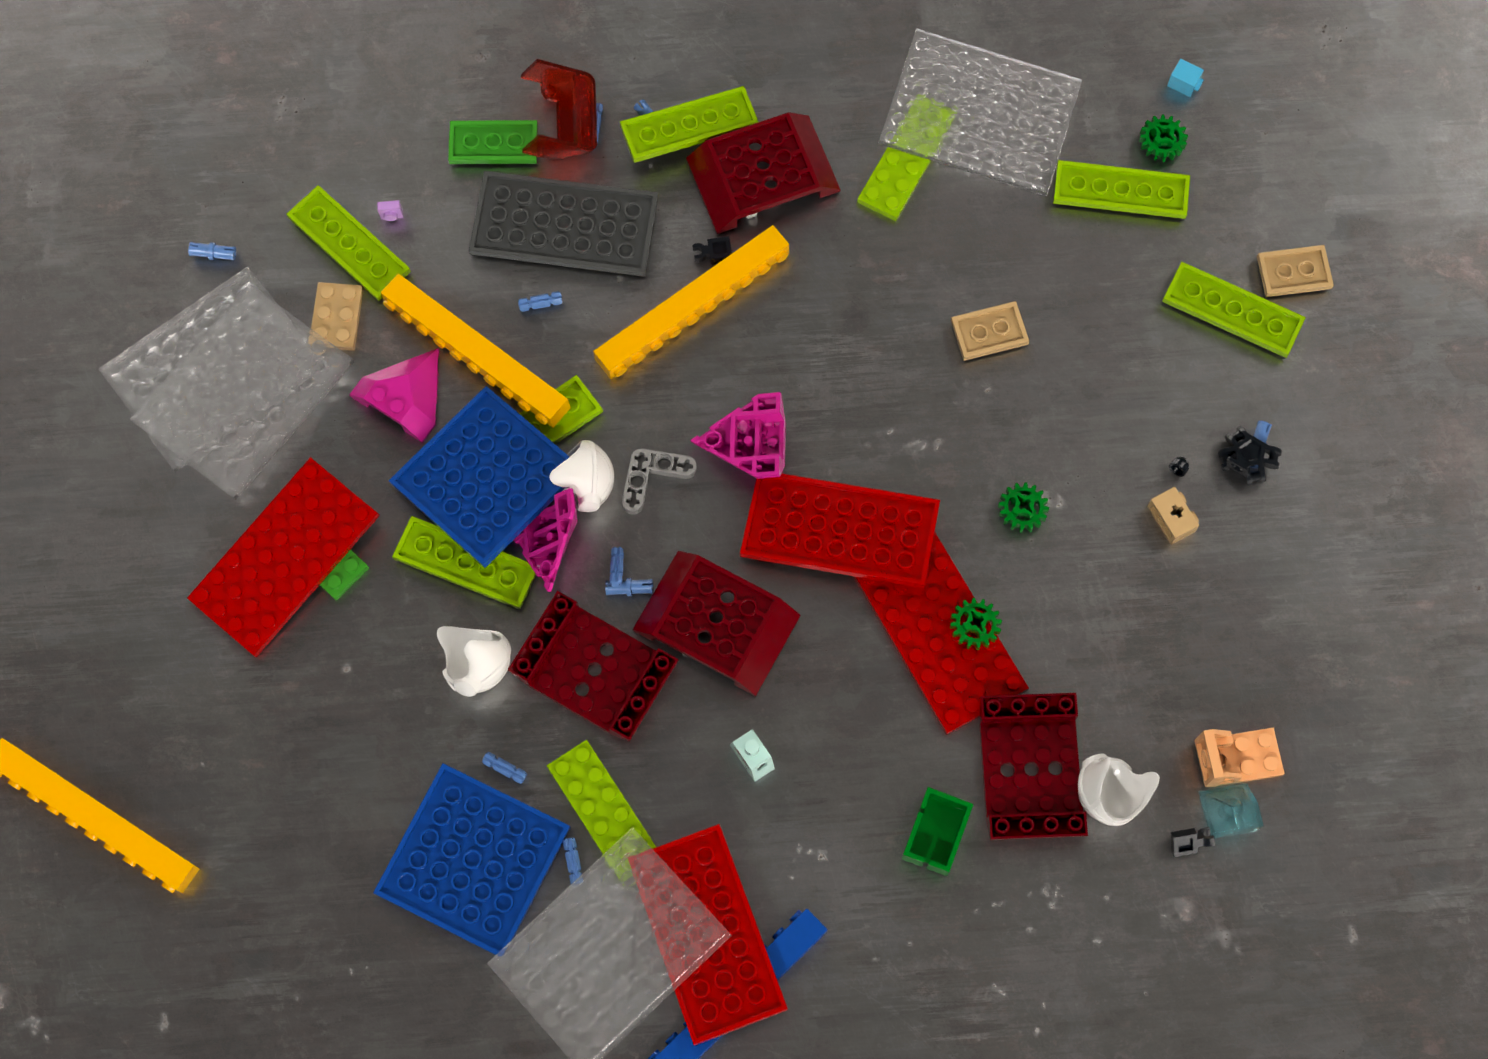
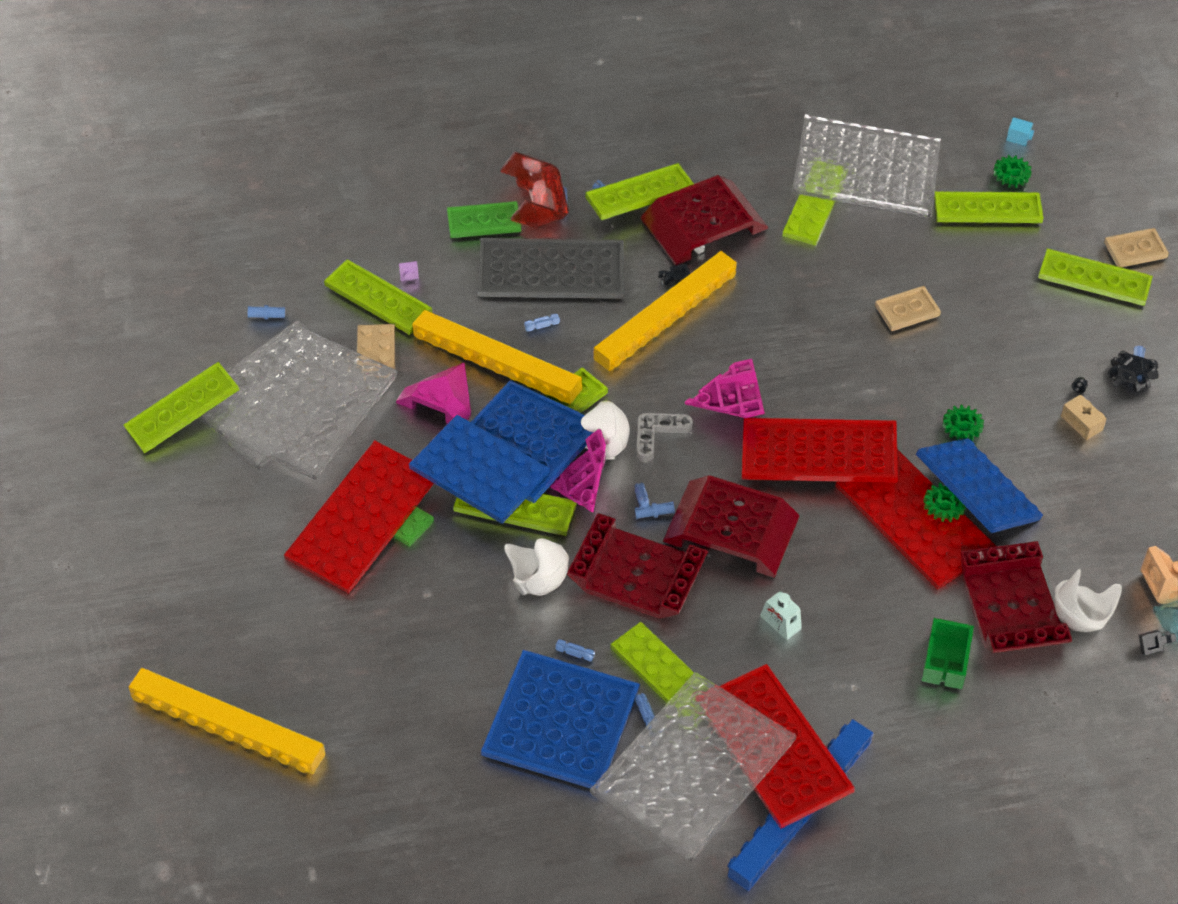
camera: 10 degrees left, 20 degrees down
none -> lime plate [123,362,240,454]
none -> blue plate [409,415,550,524]
none -> blue plate [916,438,1043,533]

